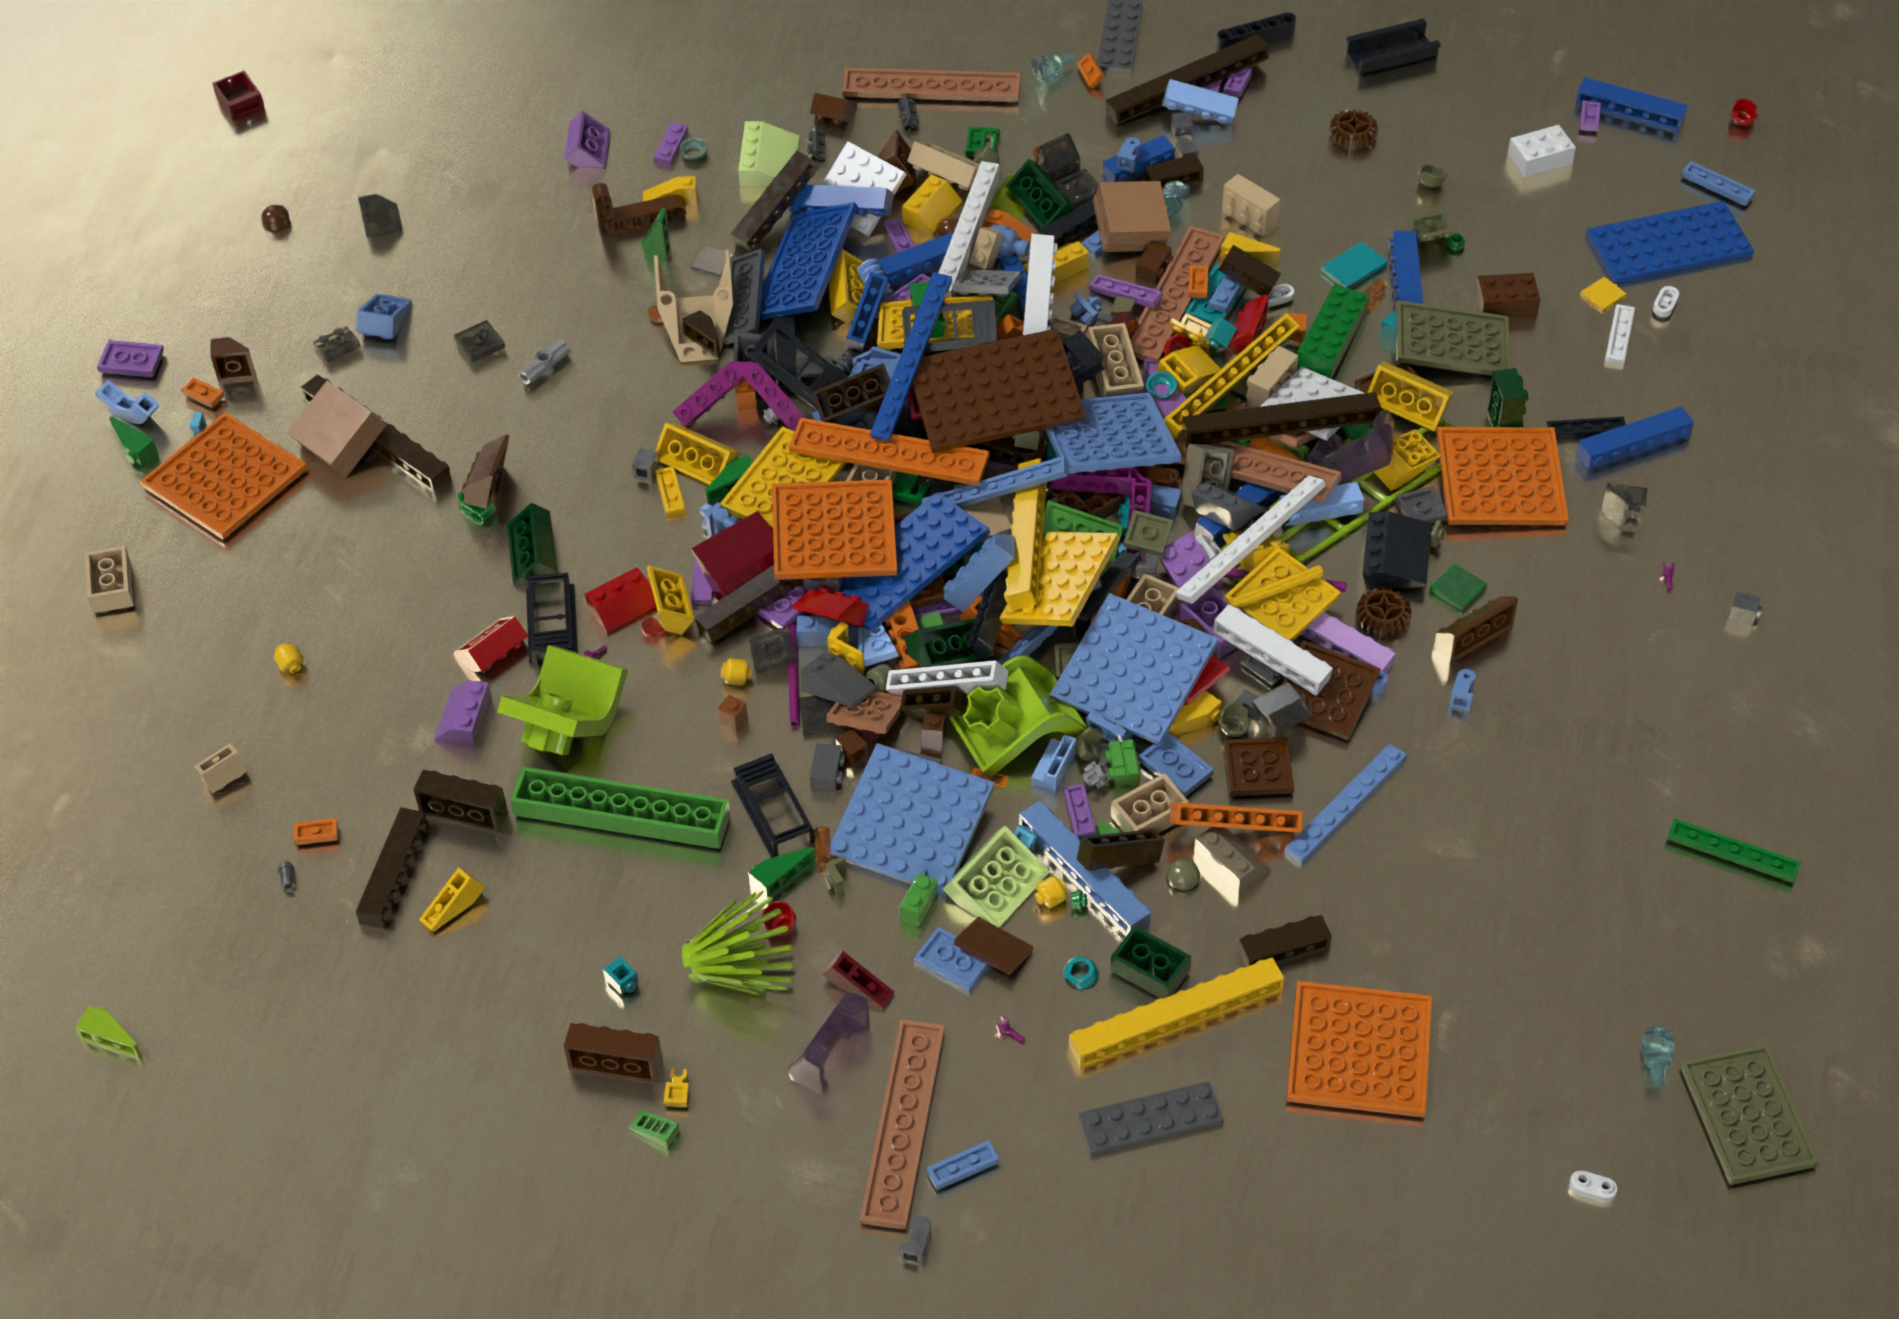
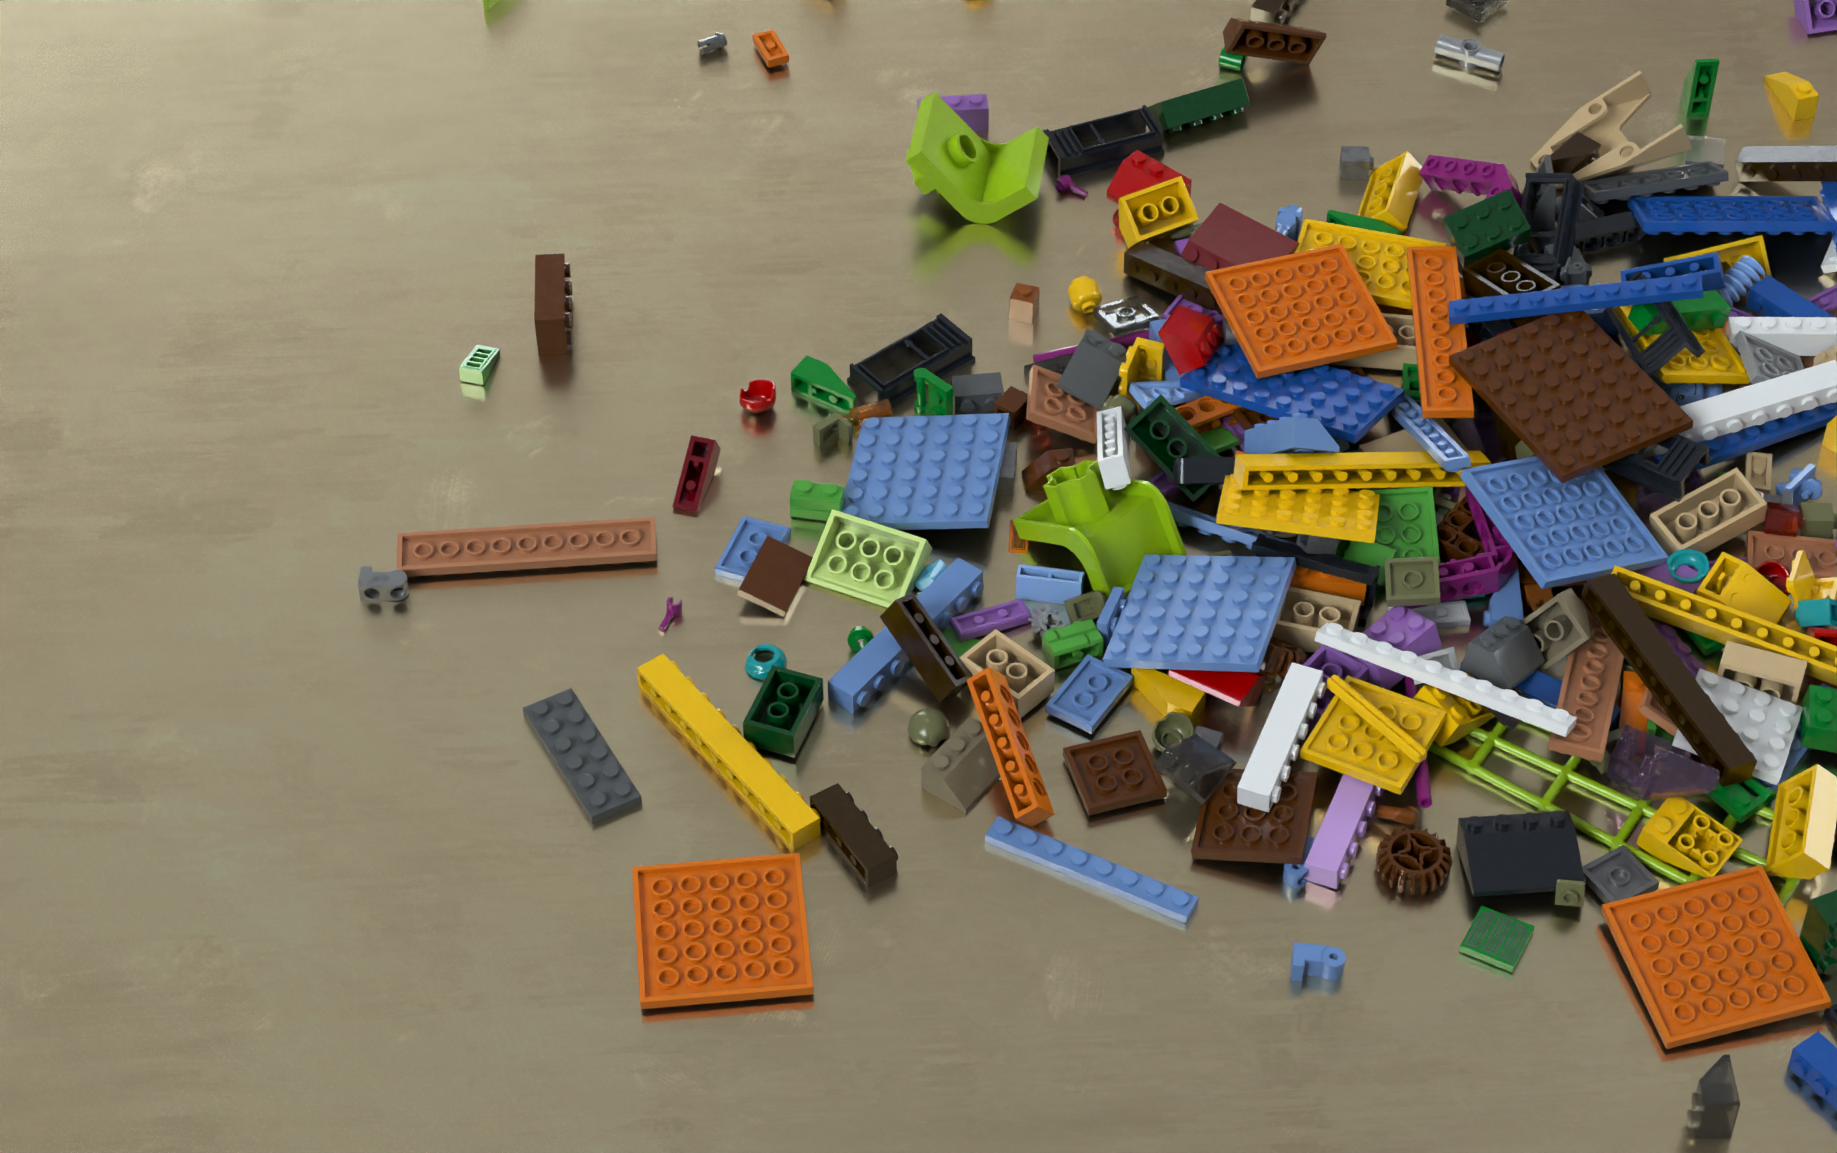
camera: 75 degrees right, 5 degrees down
dark brown brick [355,807,429,929] -> none
dark brown brick [413,769,508,833] -> none
yellow slope [419,867,486,932] -> none
red slope [454,616,528,673] -> none
bright green brick [510,767,730,849] -> none
reddish brown beam [591,183,686,234] -> none
teal brick [603,956,639,995] -> none
yellow tile [655,466,686,517] -> none
yellow plate [664,1068,689,1107] -> none
lime plant [682,890,795,995] -> none
clear purple windscreen [788,993,870,1095] -> none
dark brown brick [900,687,968,719] -> none
medium blue plate [926,1140,999,1190] -> none
yellow head [1034,876,1068,908] -> none
light blue brick [1280,482,1364,526] -> none
reddish brown slope [1434,596,1518,661] -> none
none -> green plate [914,368,953,416]
none -> dark orange arm [1376,804,1419,825]
none -> dark green brick [1443,189,1531,268]

